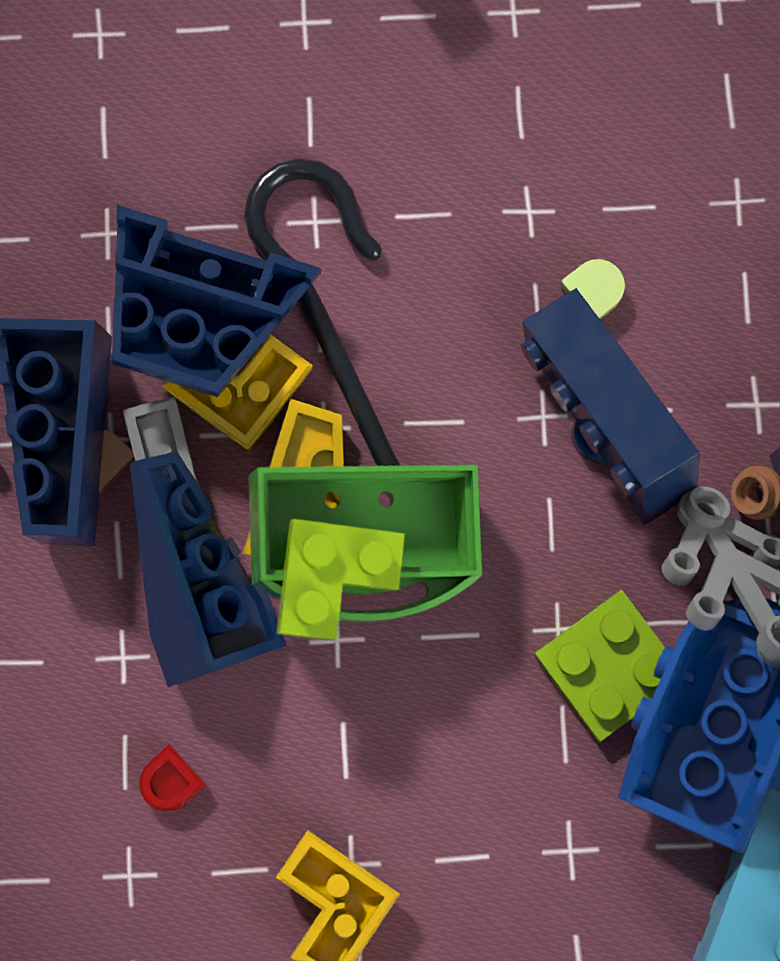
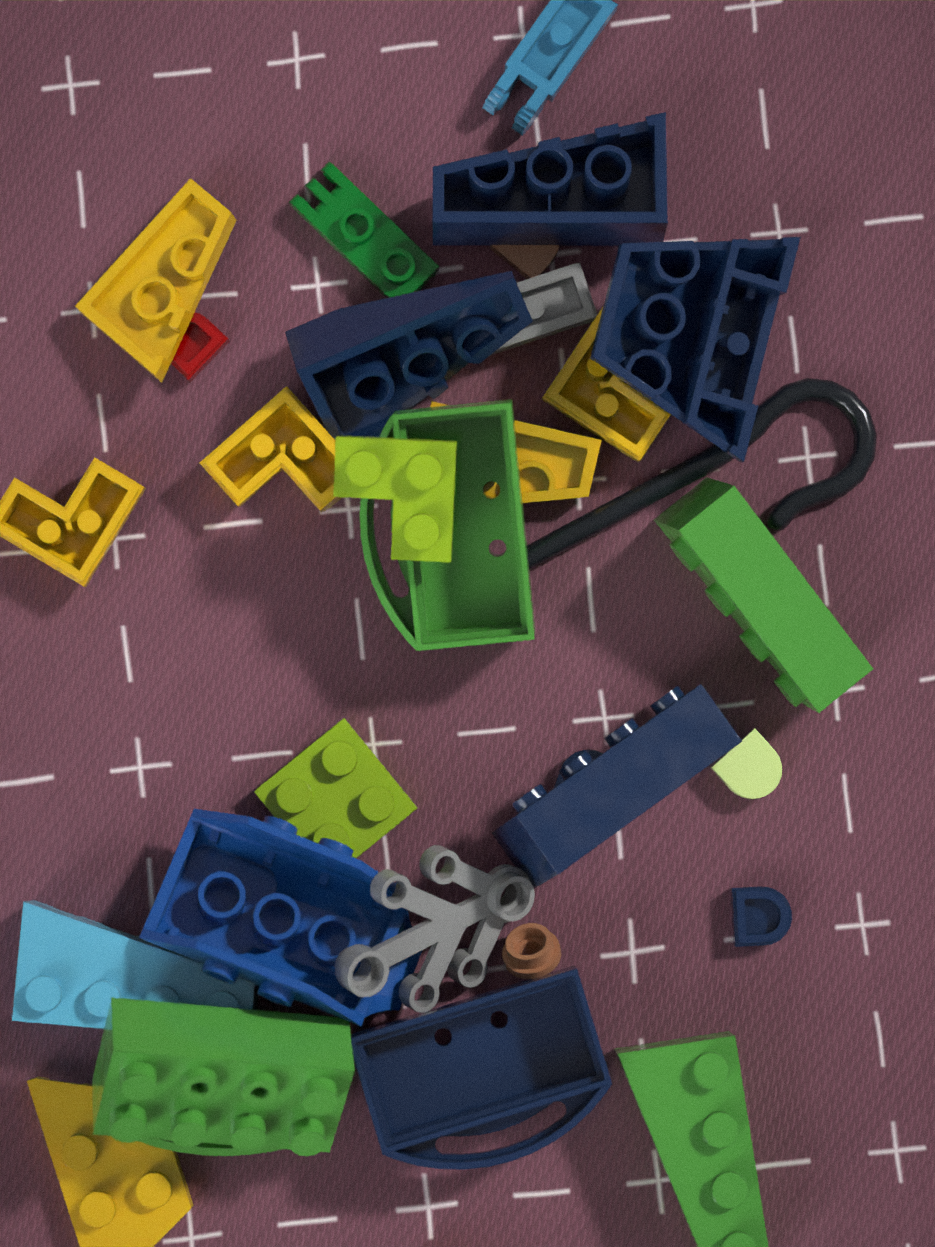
camera: 90 degrees right, 5 degrees up
none -> yellow wing [75,178,237,383]
none -> yellow brick [200,386,343,512]
none -> green hinge [289,162,439,298]
none -> bright green wedge [654,477,873,713]
none -> dark blue tile [730,886,792,947]

